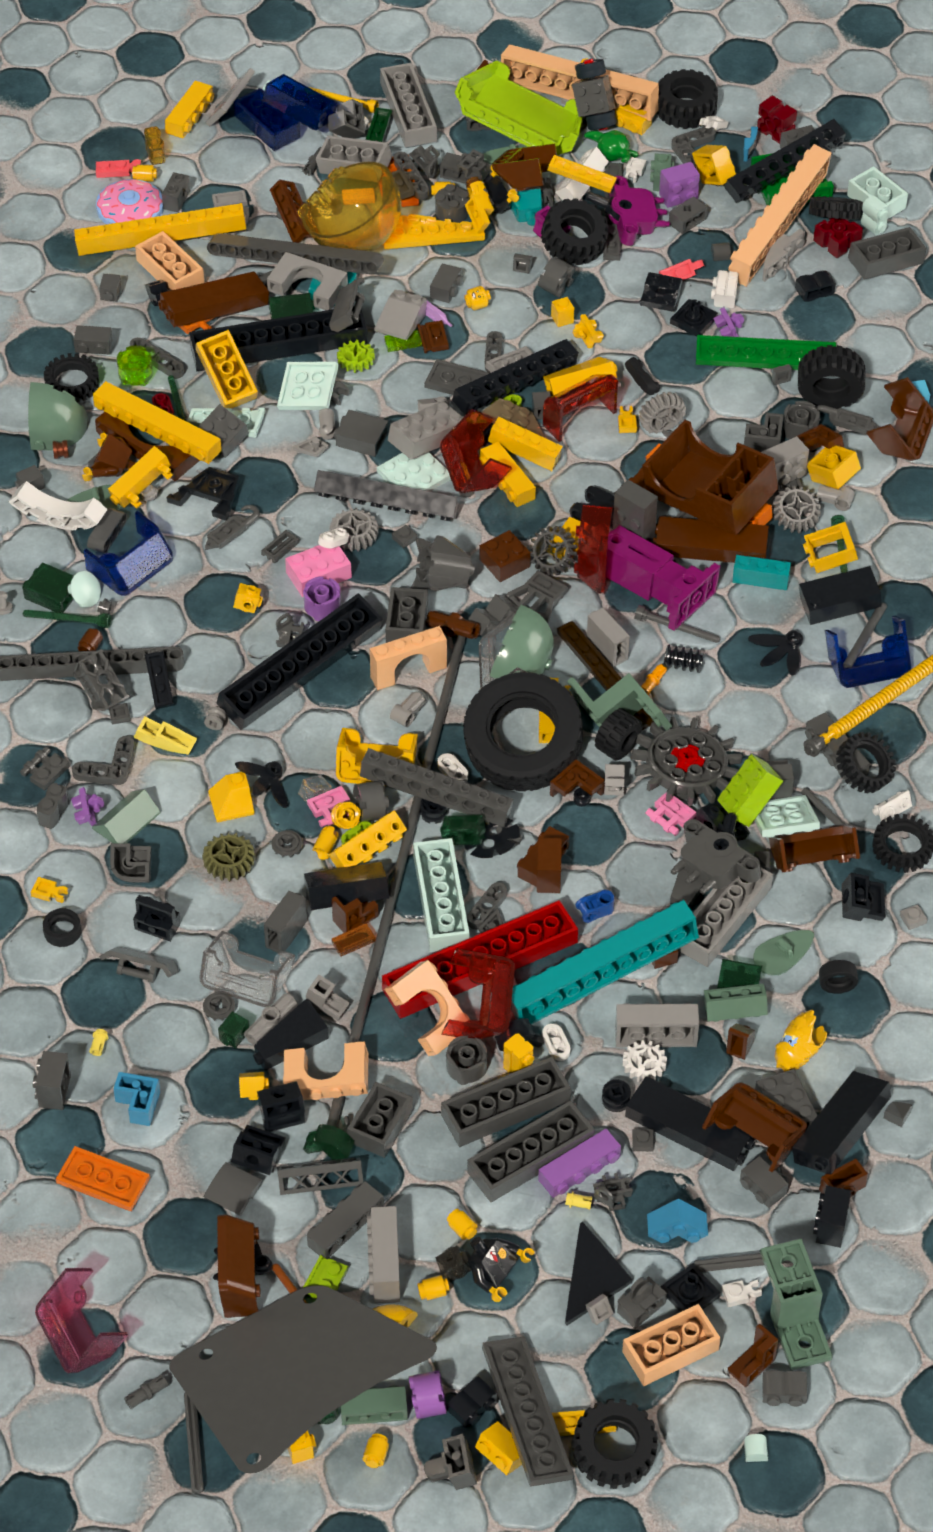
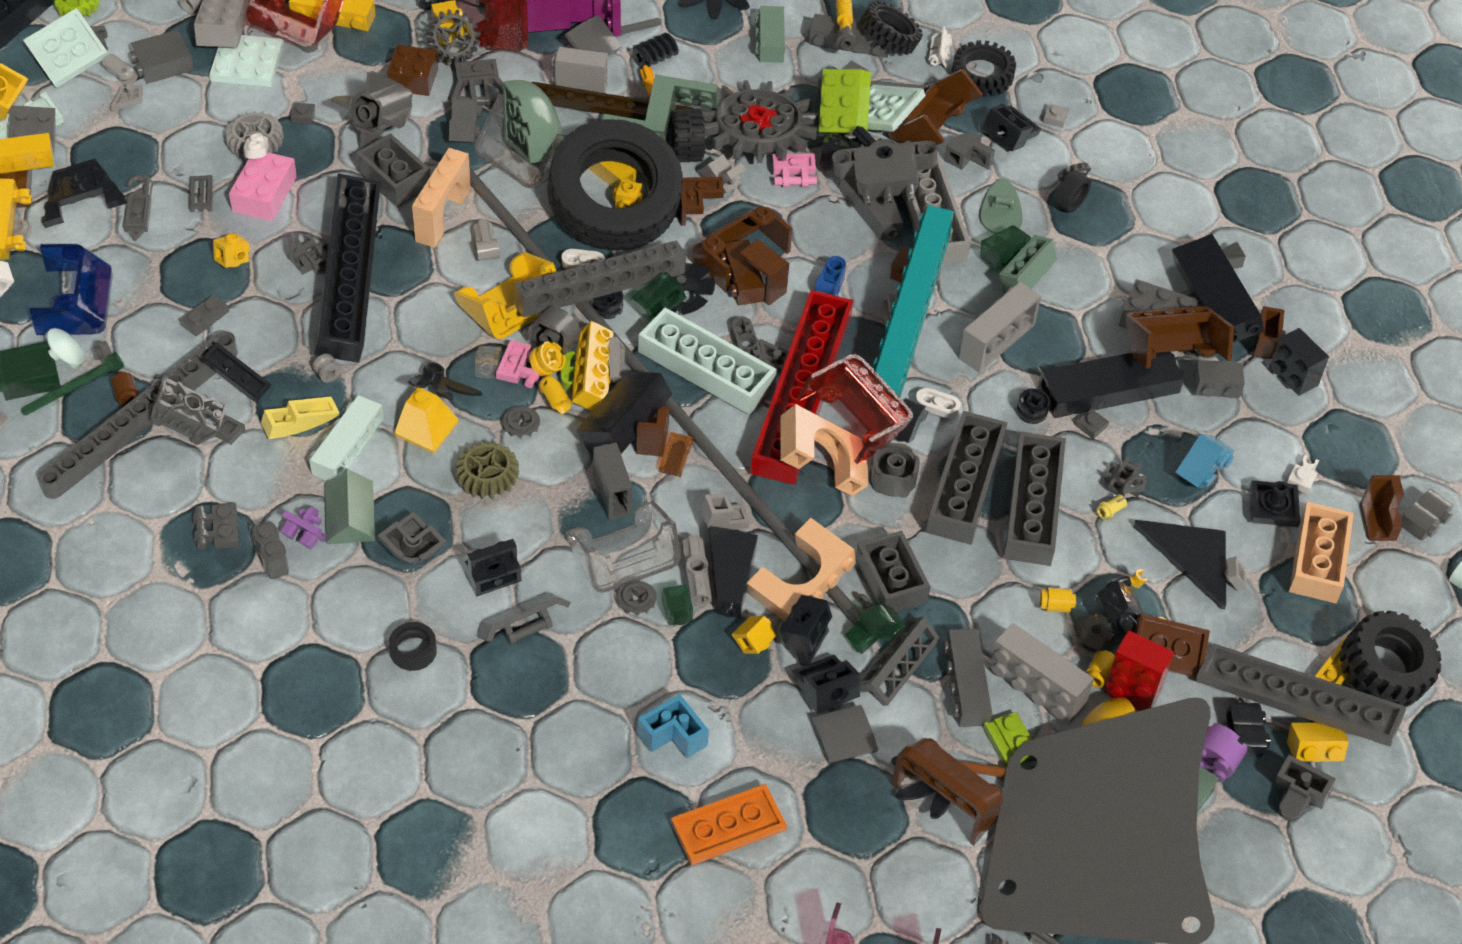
camera: 50 degrees left, 0 degrees up
yellow plate [31,877,68,903] -> none
dark grey brick [33,1051,71,1110] -> none
dark grey beam [72,736,135,785] -> none
dark grey beam [87,508,127,554] -> none
light yellow pin [89,1029,108,1056] -> none
medium lavender brick [303,577,341,621] -> none
brick [314,470,460,522] -> none
yellow brick [362,1433,389,1468] -> none
reddish brown piece [426,611,480,639] -> none
yellow brick [503,1033,534,1073] -> none
medium lavender brick [538,1129,621,1198] -> none
black bush [573,787,591,807] -> none
dark grey brick [617,1276,667,1329] -> none
white gear [622,1040,667,1082] -> none
dark grey axle [694,1253,791,1272] -> none
reddish brown slope [726,1023,755,1060] -> none
sand green bracket [760,1238,832,1370] -> none
yellow head [774,1010,827,1072] -> none
none -> dark grey plate [180,295,229,337]
none -> light aqua brick [309,395,384,482]
none -> dark grey slope [565,15,622,56]
none -> light grey tile [609,337,625,384]
none -> yellow brick [613,179,645,209]
none -> reddish brown windscreen [687,207,793,292]
none -> sand green brick [755,6,785,63]
none -> dark grey brick [944,133,995,170]
none -> dark grey gear [1057,162,1091,181]
none -> red brick [1104,630,1175,711]
none -> reddish brown tile [1135,614,1210,678]

